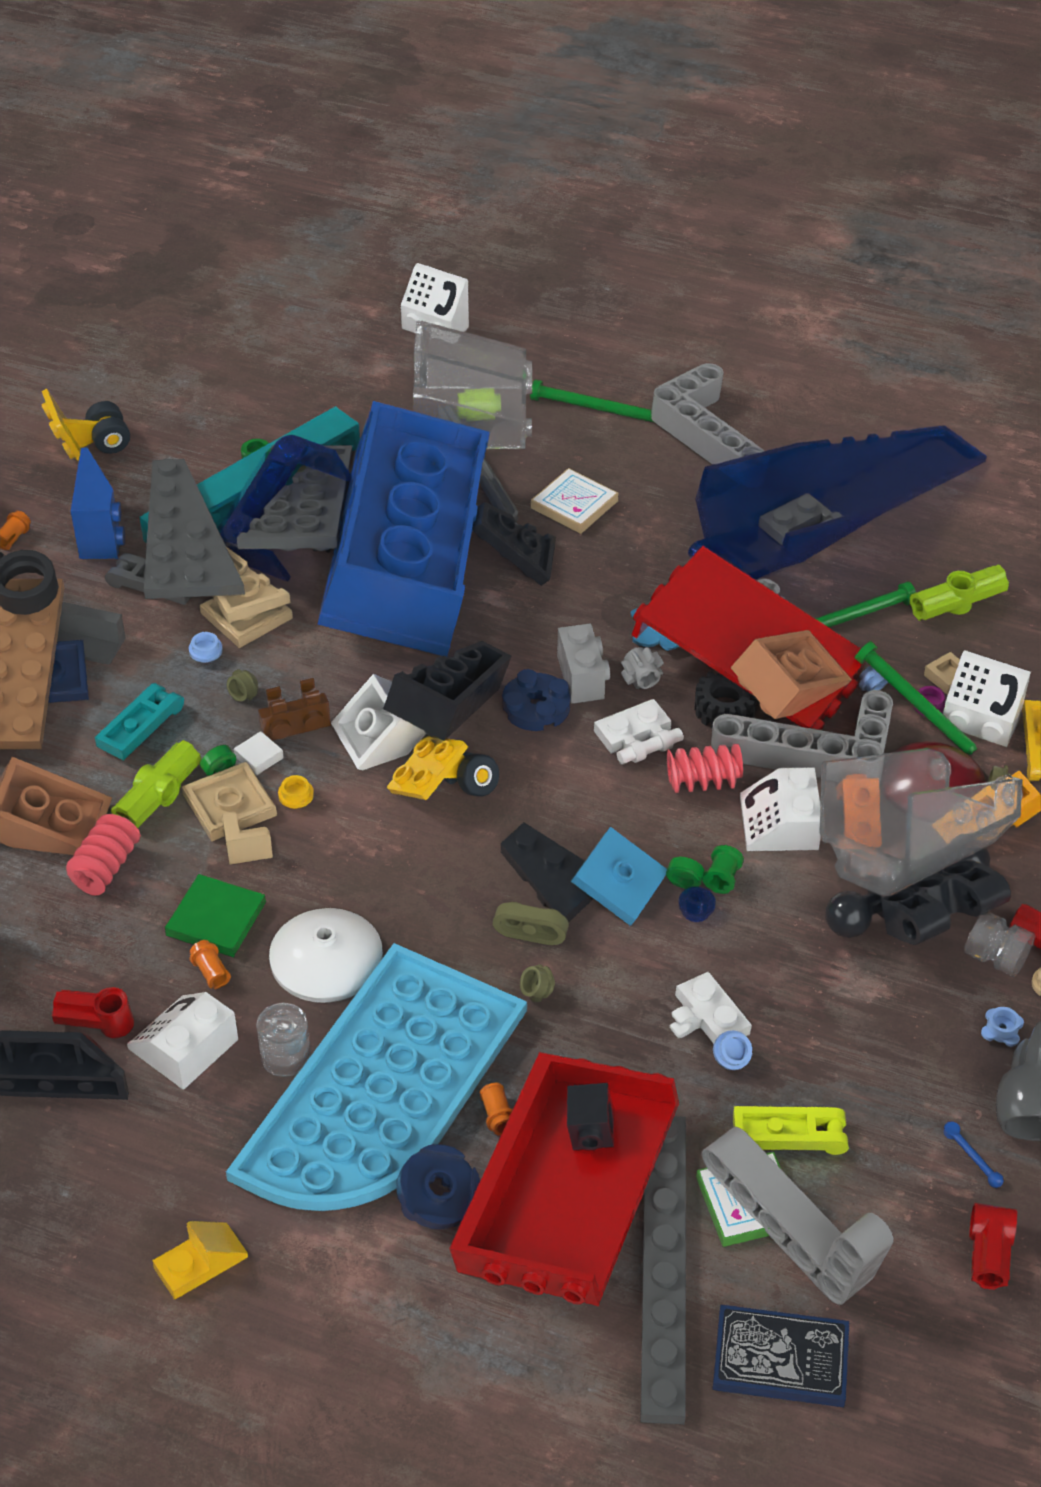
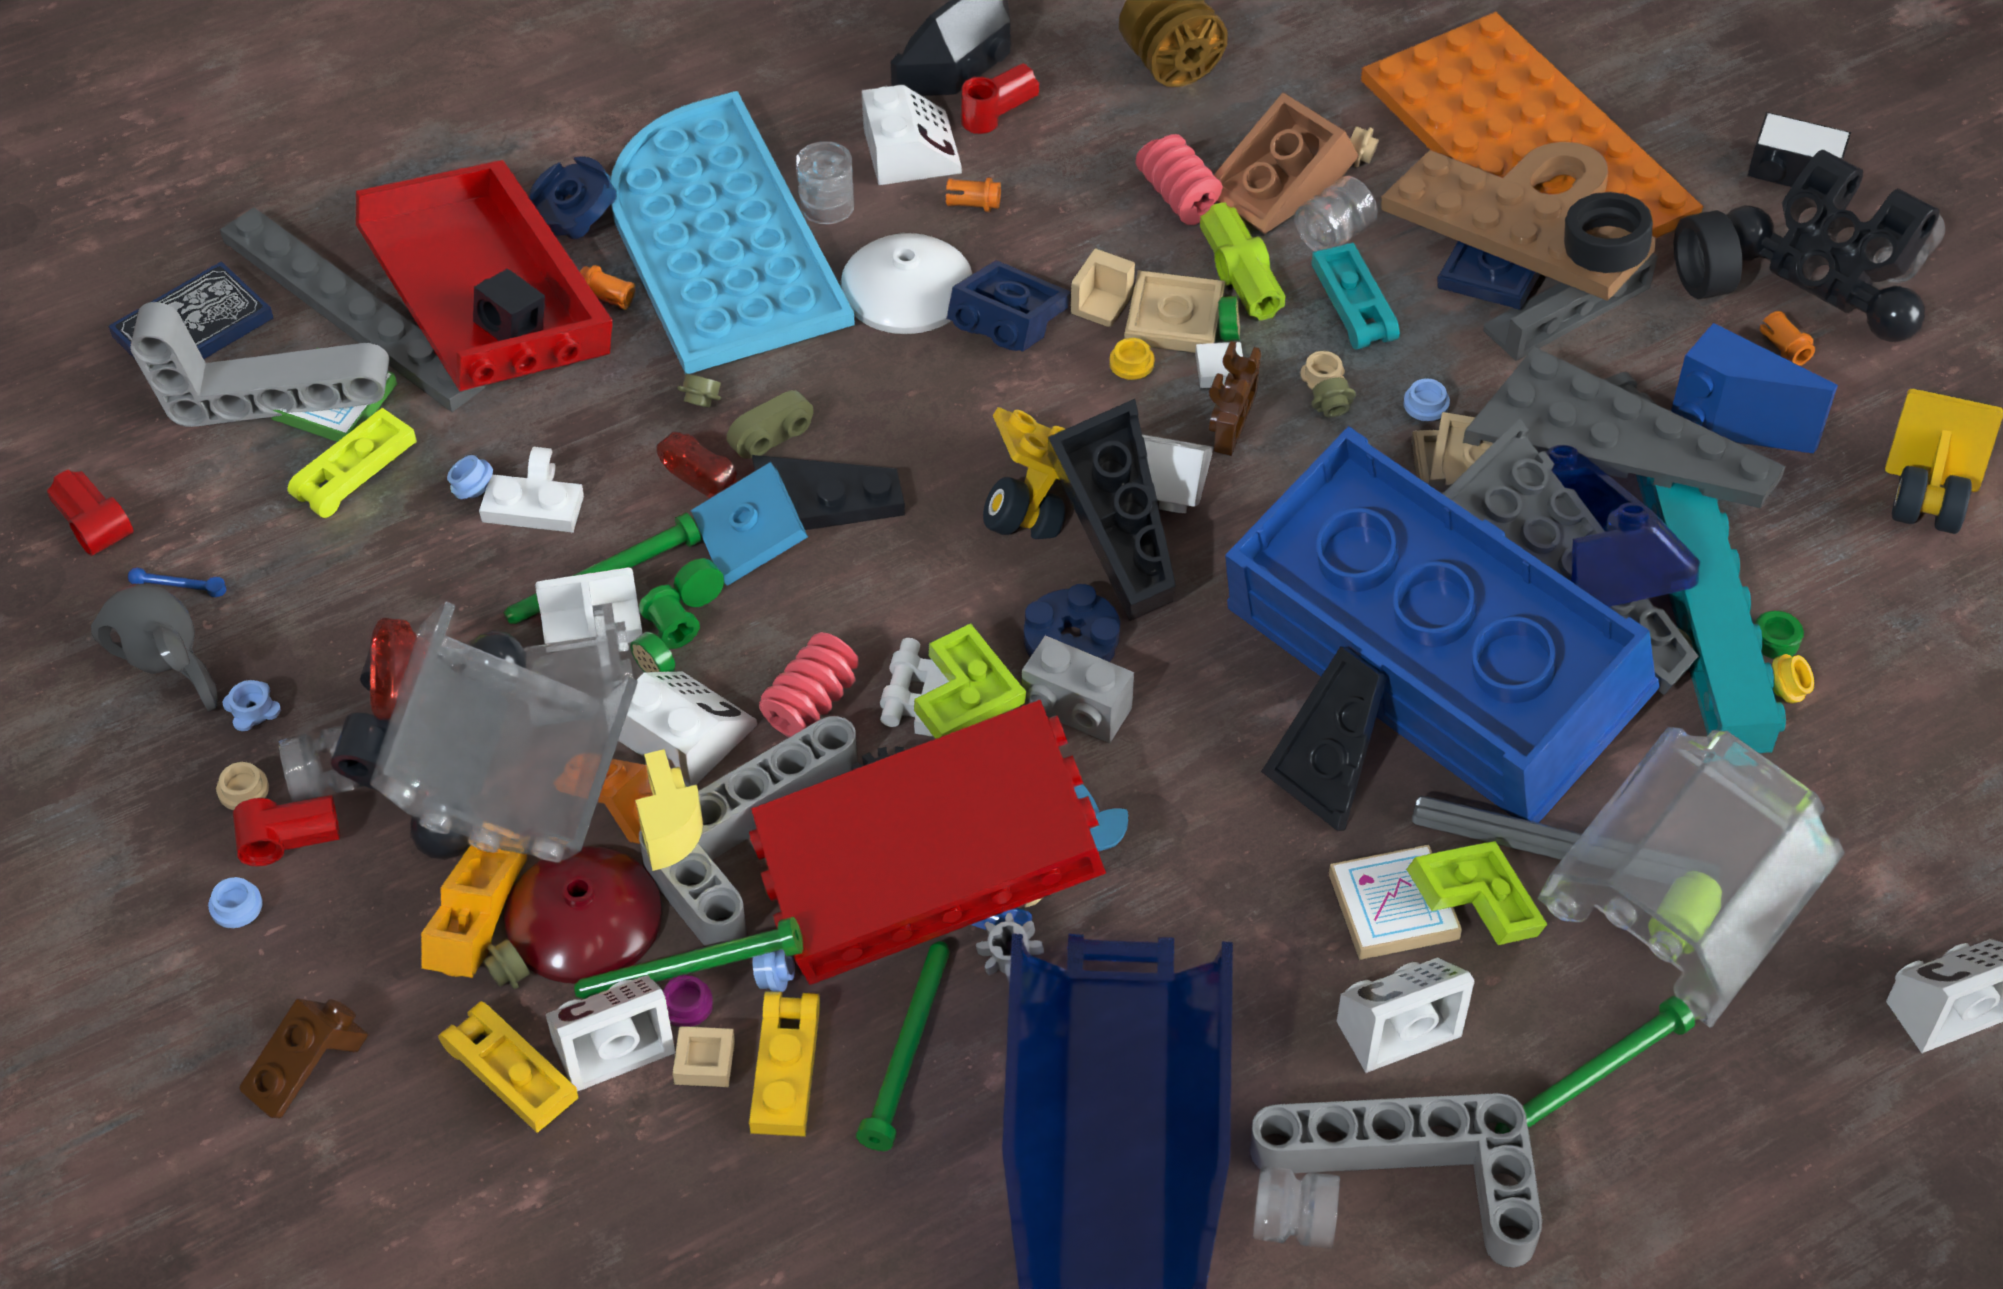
camera: 130 degrees right, 5 degrees up
yellow slope [152,1221,248,1300] -> none
green tile [165,874,266,957] -> none
clear blue plate [678,887,716,922] -> none
nougat slope [731,630,852,719] -> none
dark grey plate [759,493,845,554] -> none
lime piece [909,565,1009,621] -> none
none -> clear red plate [370,618,418,721]
none -> green bar [503,512,701,624]
none -> clear bracket [523,603,634,730]
none -> white panel [535,568,643,655]
none -> green tile [630,632,675,672]
none -> light yellow brick [635,749,703,871]
none -> clear red plate [656,432,737,498]
none -> yellow plate [749,991,820,1136]
none -> lime plate [914,623,1026,739]
none -> dark blue plate [946,260,1071,352]
none -> clear wheel [1253,1166,1340,1250]
none -> clear wheel [1295,176,1378,251]
none -> tan plate [1300,351,1345,390]
none -> white slope [1337,958,1475,1073]
none -> lime plate [1406,841,1547,945]
none -> yellow plate [1772,654,1814,704]

